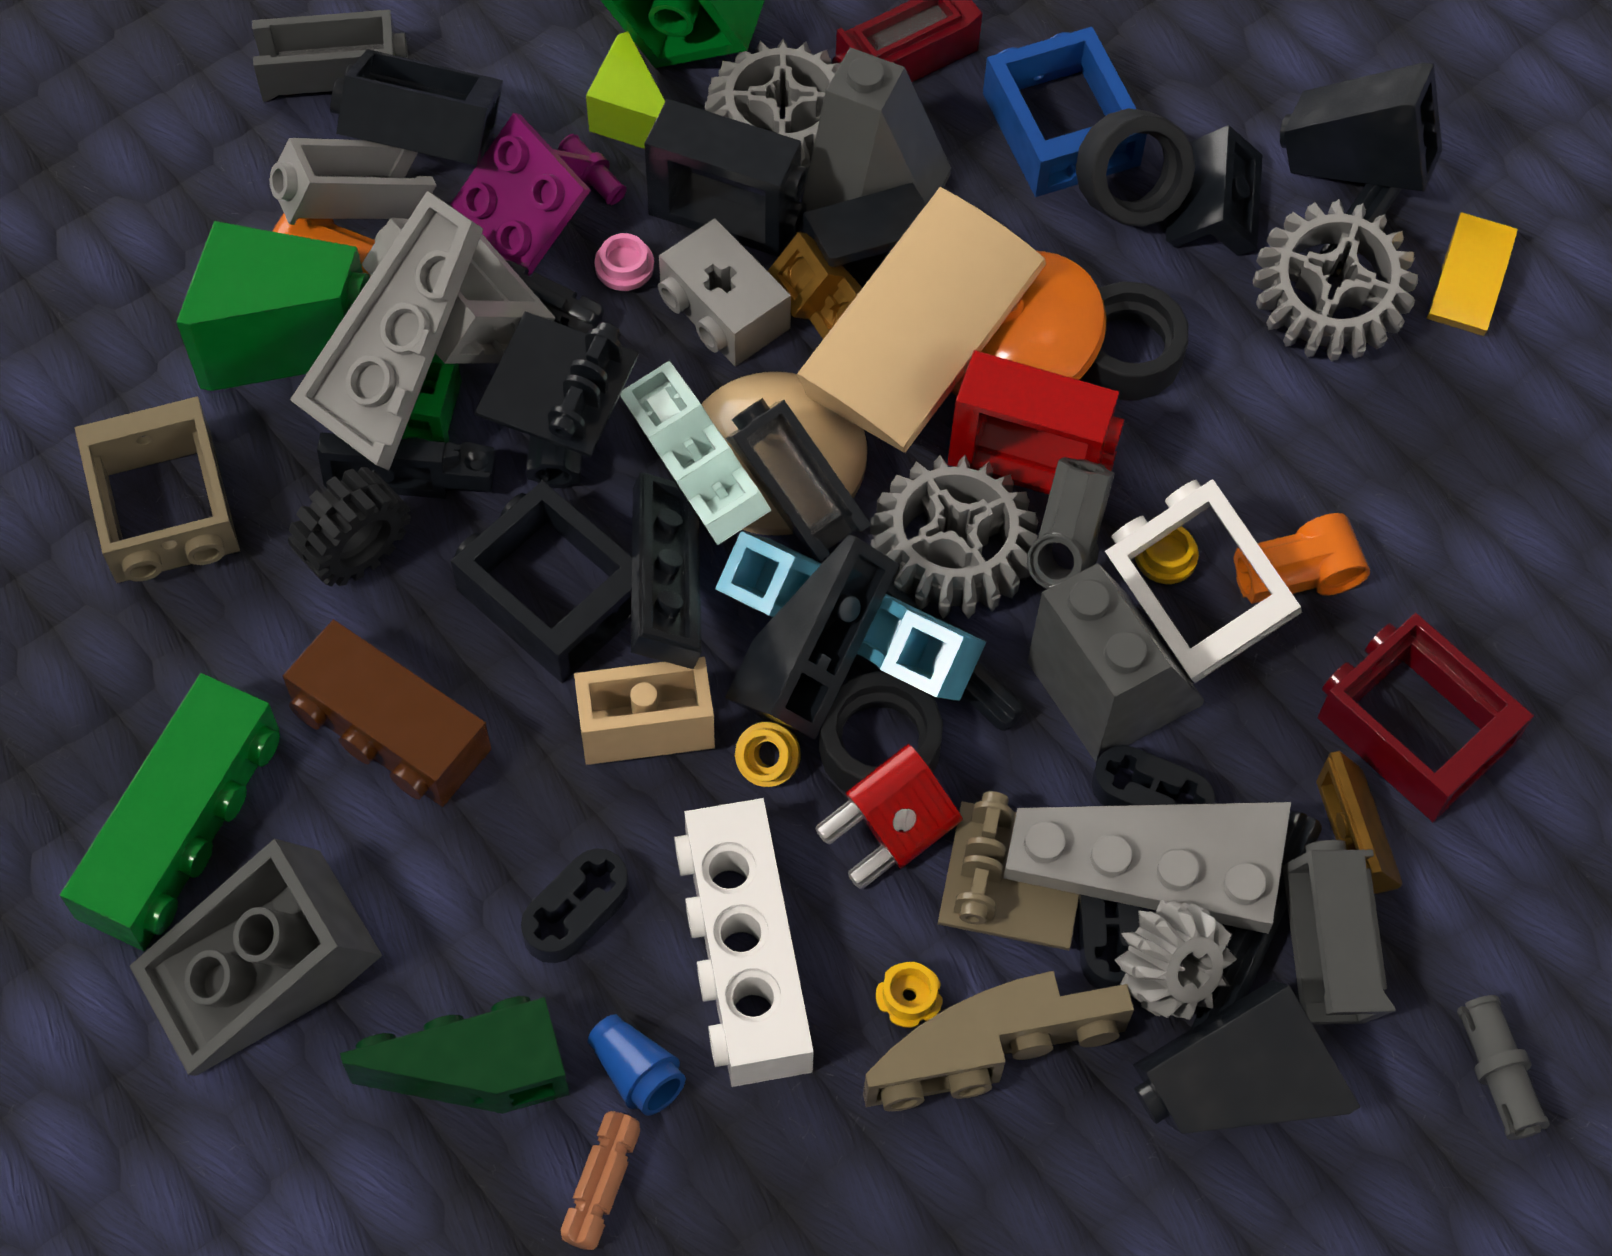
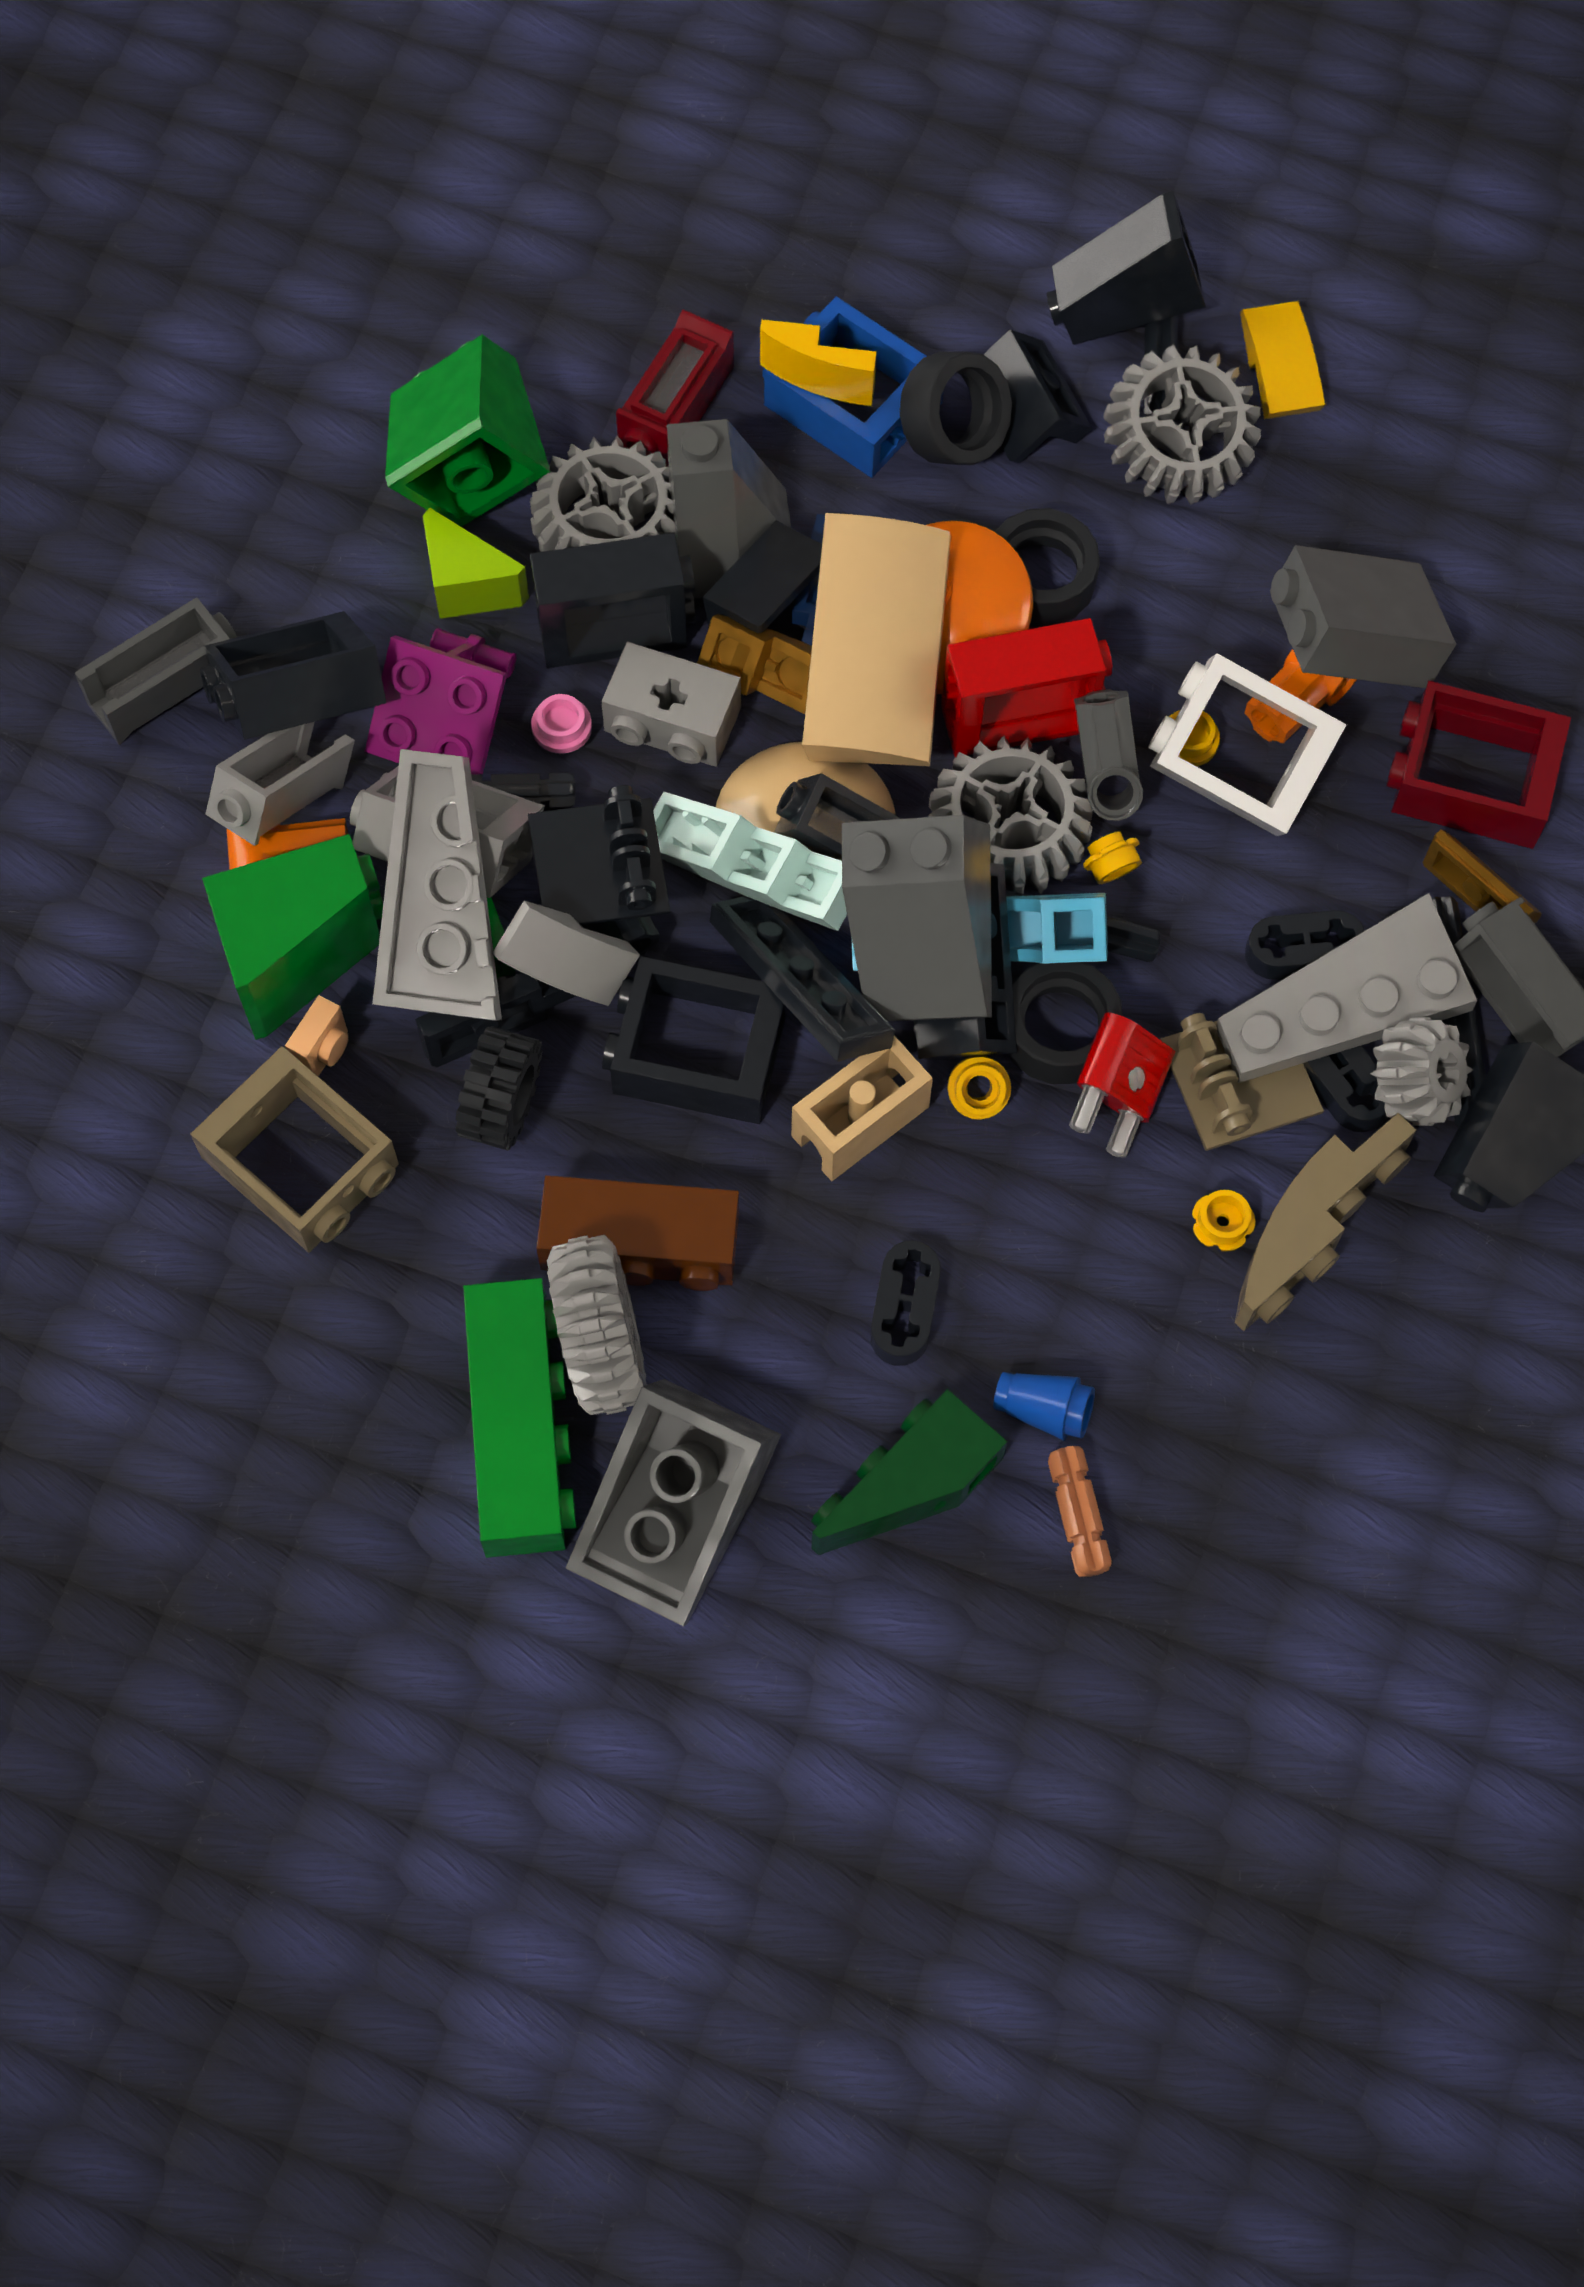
camera: 30 degrees left, 5 degrees up
white brick [674,798,814,1087] -> none
dark grey slope [1027,563,1204,763] -> none
none -> light nougat plate [285,995,349,1077]
none -> light grey slope [492,901,640,1006]
none -> light grey gear [547,1235,647,1415]
none -> yellow slope [760,320,876,406]
none -> dark grey slope [842,815,992,1021]
none -> yellow plate [1083,831,1142,884]
none -> dark grey brick [1270,545,1456,688]

